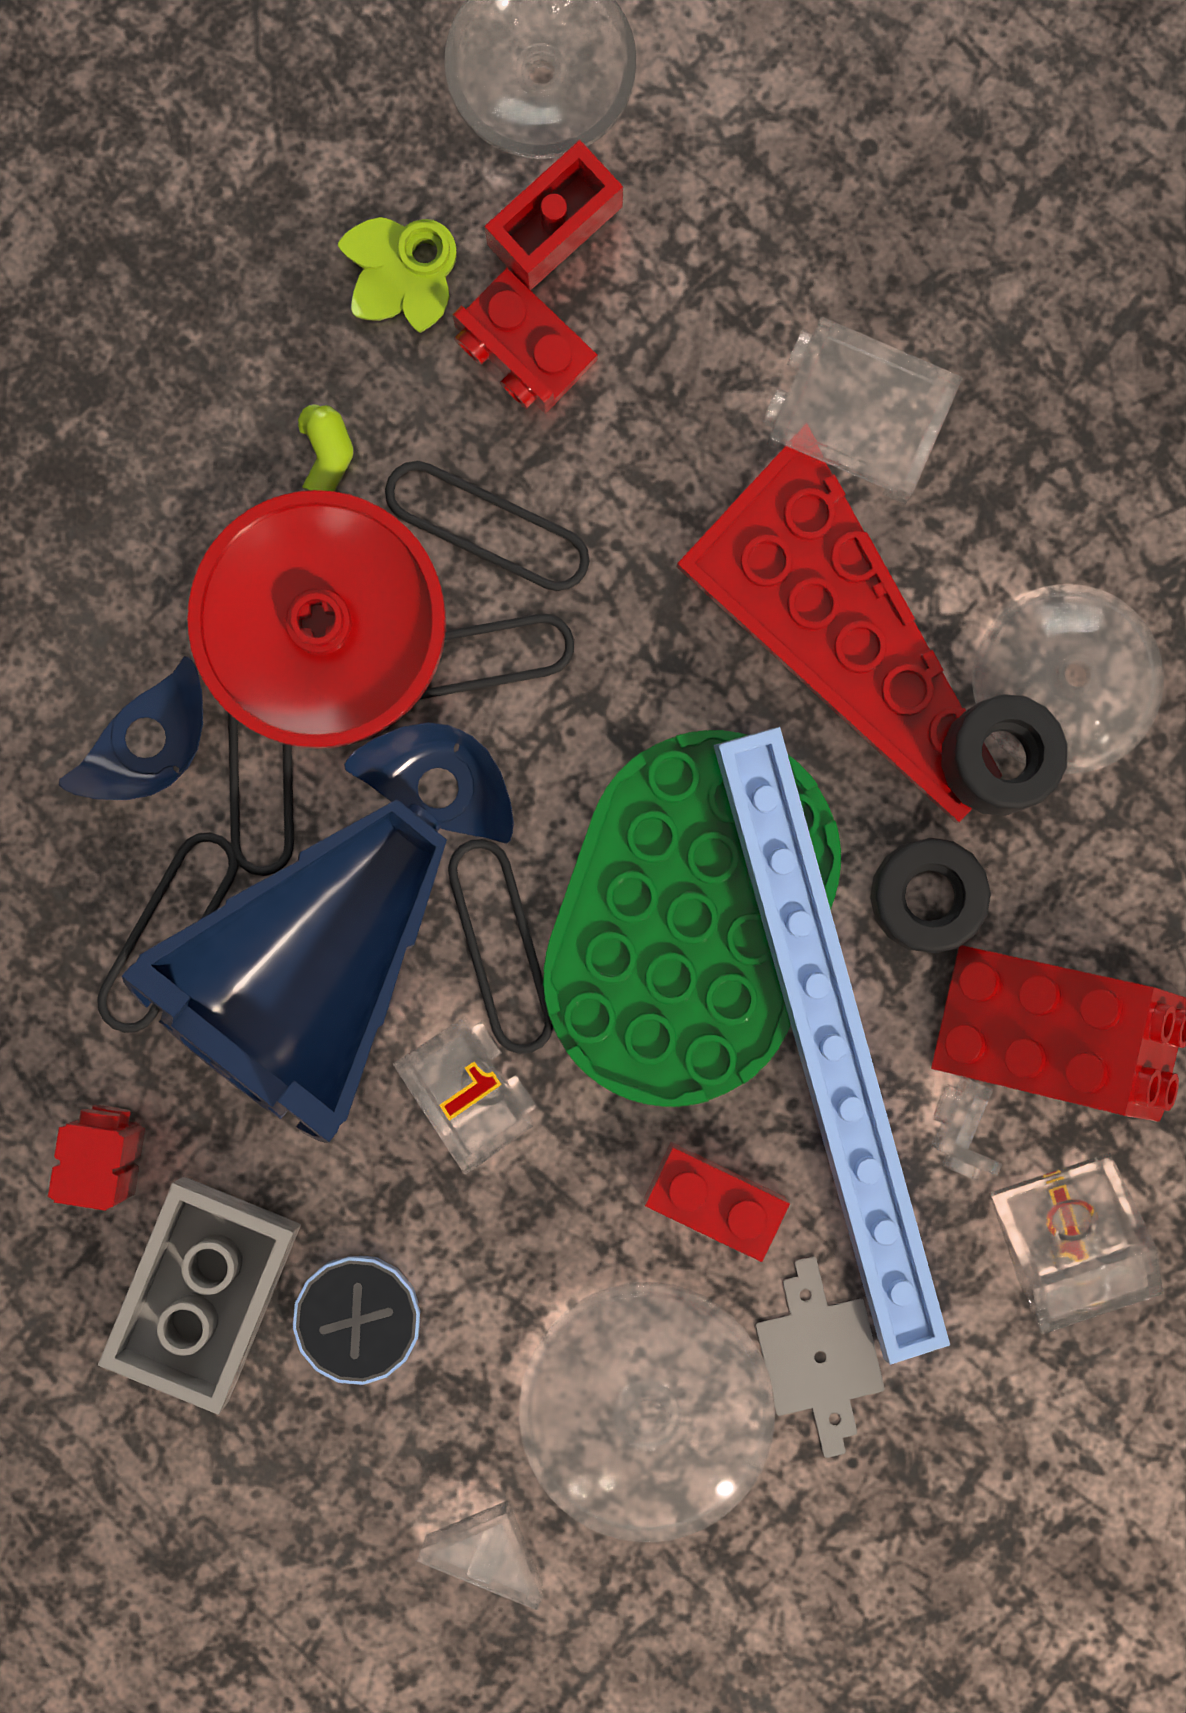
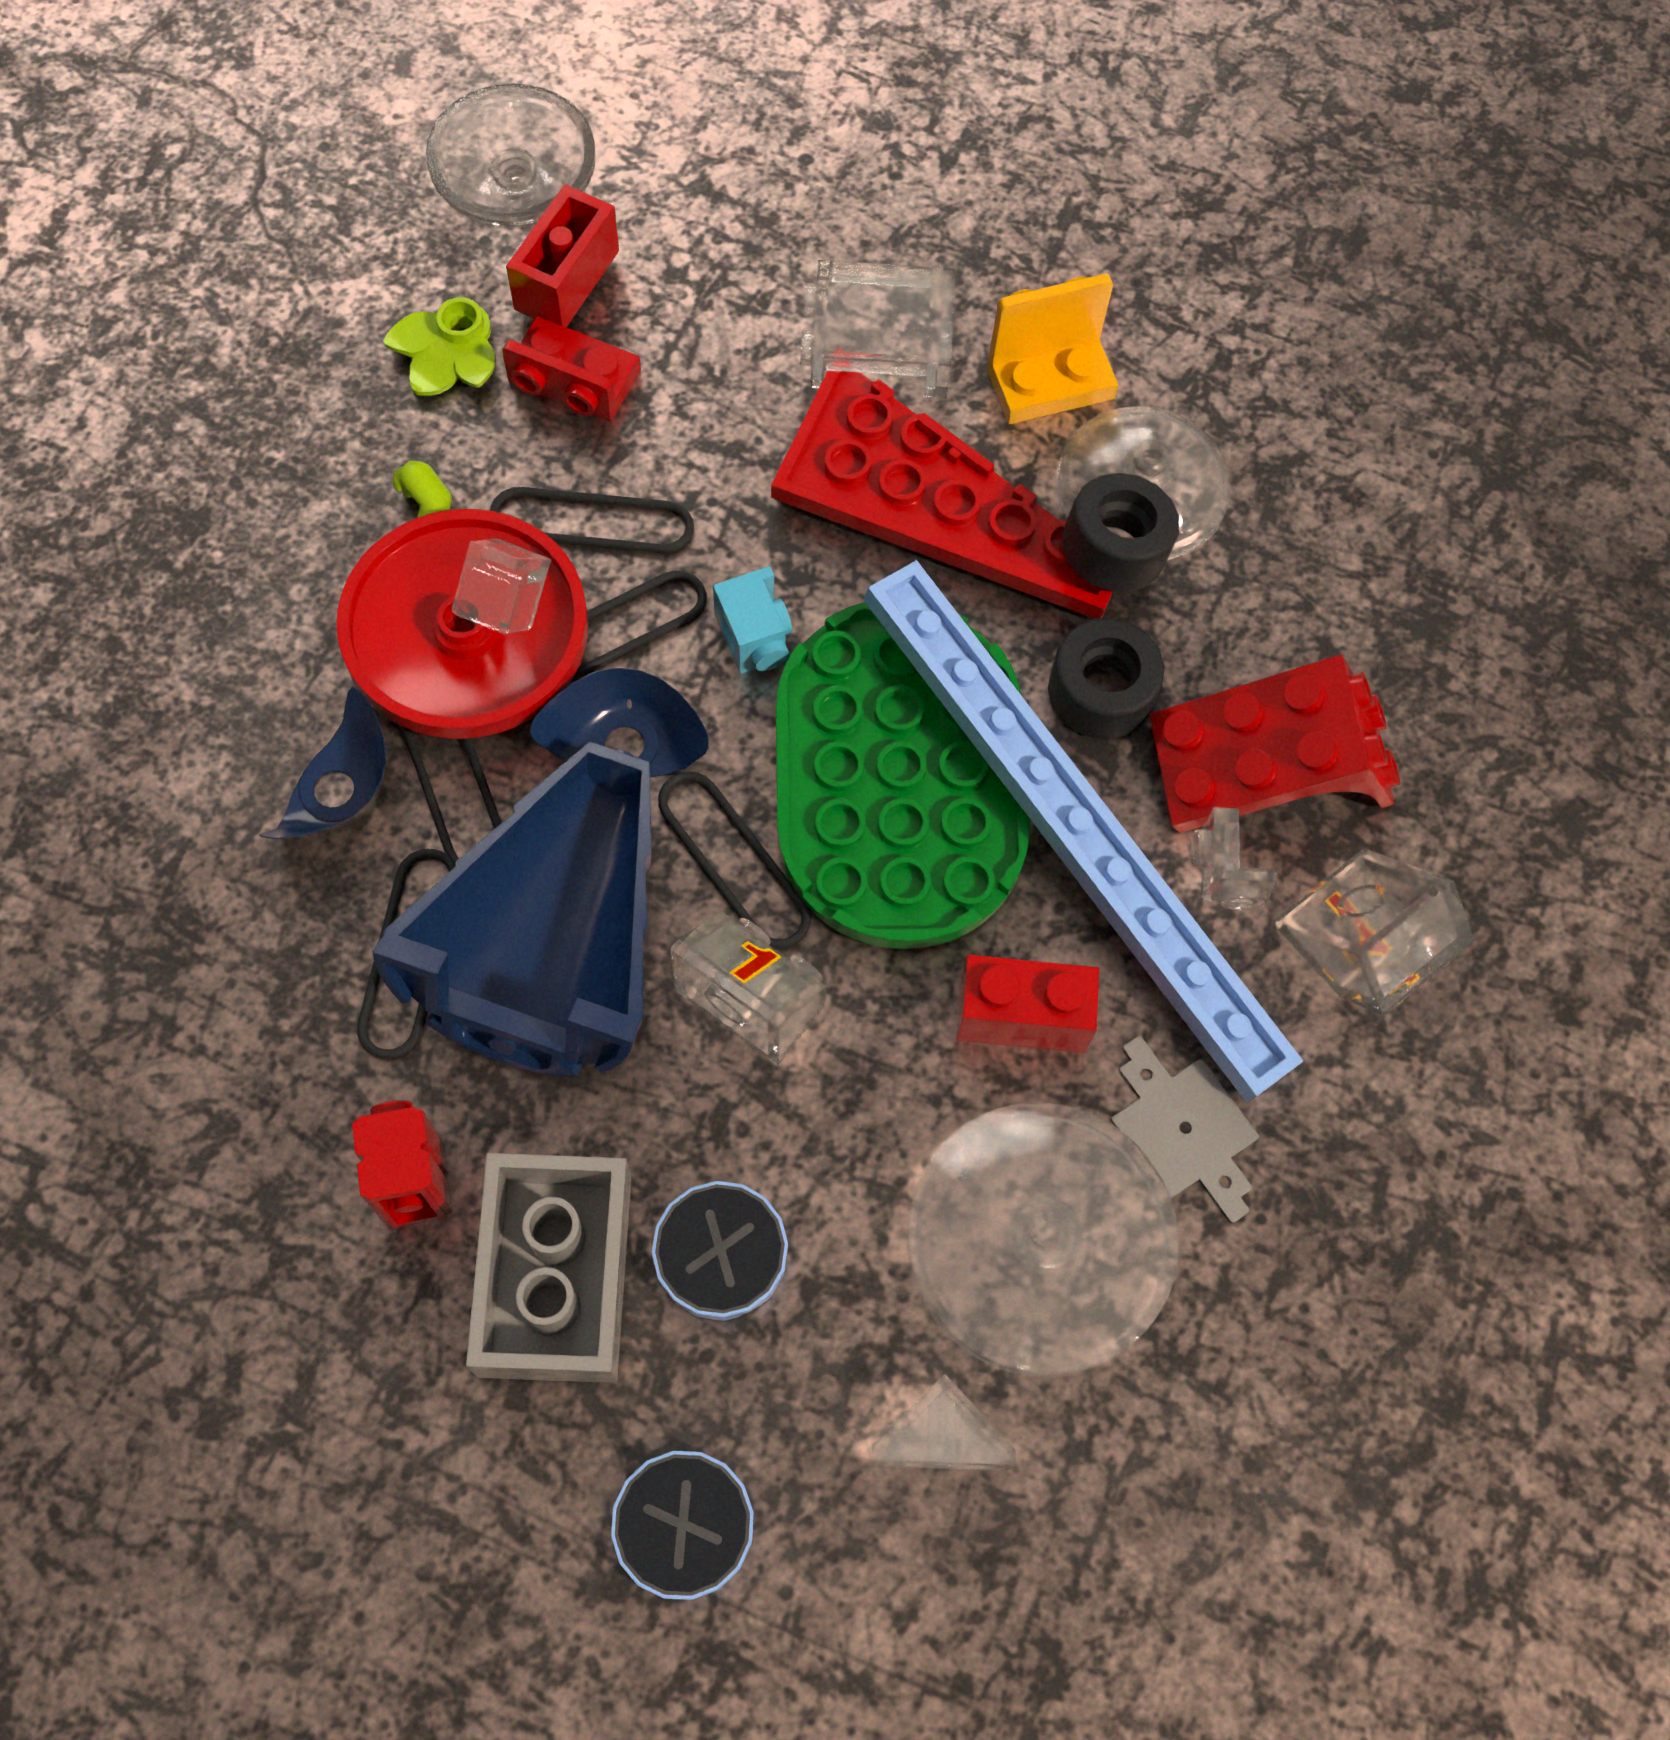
camera: 25 degrees left, 20 degrees down
none -> clear panel [452,538,551,635]
none -> black tile [611,1451,754,1600]
none -> medium azure brick [713,566,792,674]
none -> yellow bracket [987,273,1119,425]

